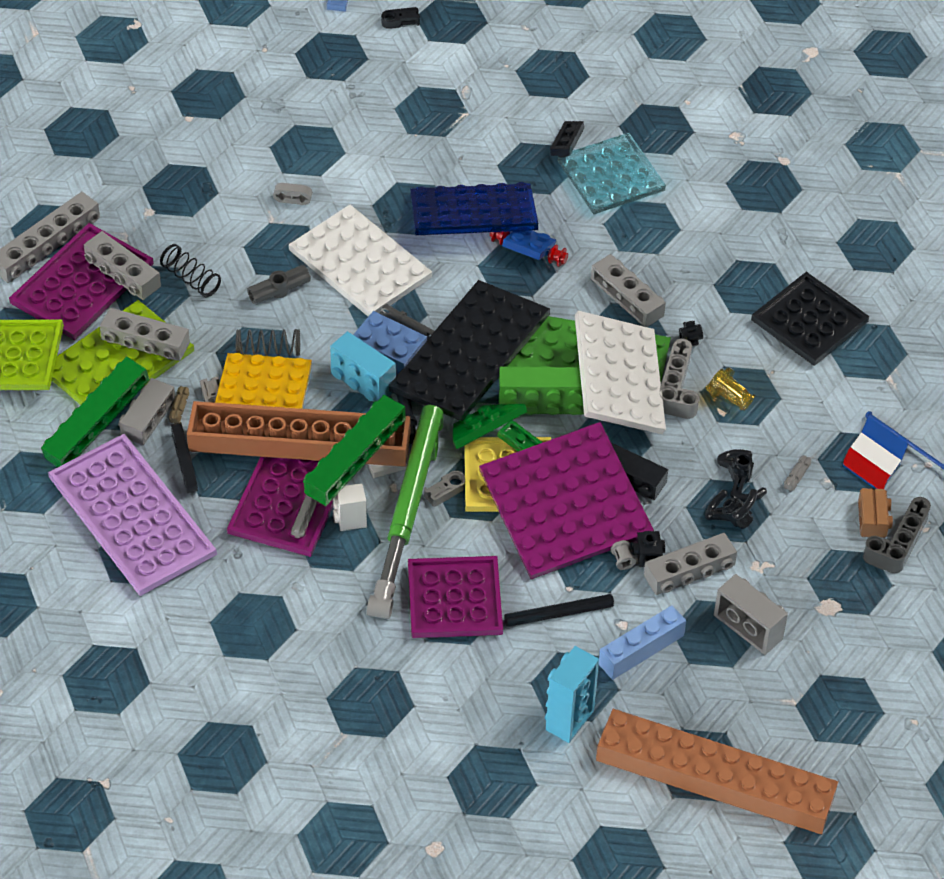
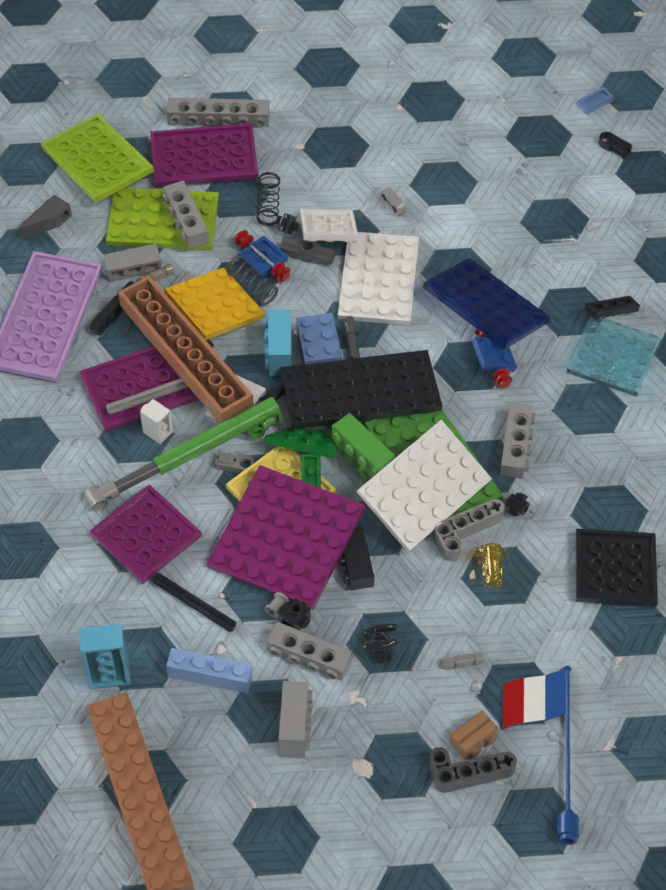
camera: 50 degrees right, 5 degrees up
green brick [41,356,150,467] -> none
light grey brick [84,231,161,300] -> none
green brick [303,395,406,506] -> none
black piece [717,449,767,502] -> none
none -> dark grey slope [19,195,72,240]
none -> blue plate [235,230,291,282]
none -> black gear [276,213,299,234]
none -> white plate [300,209,358,242]

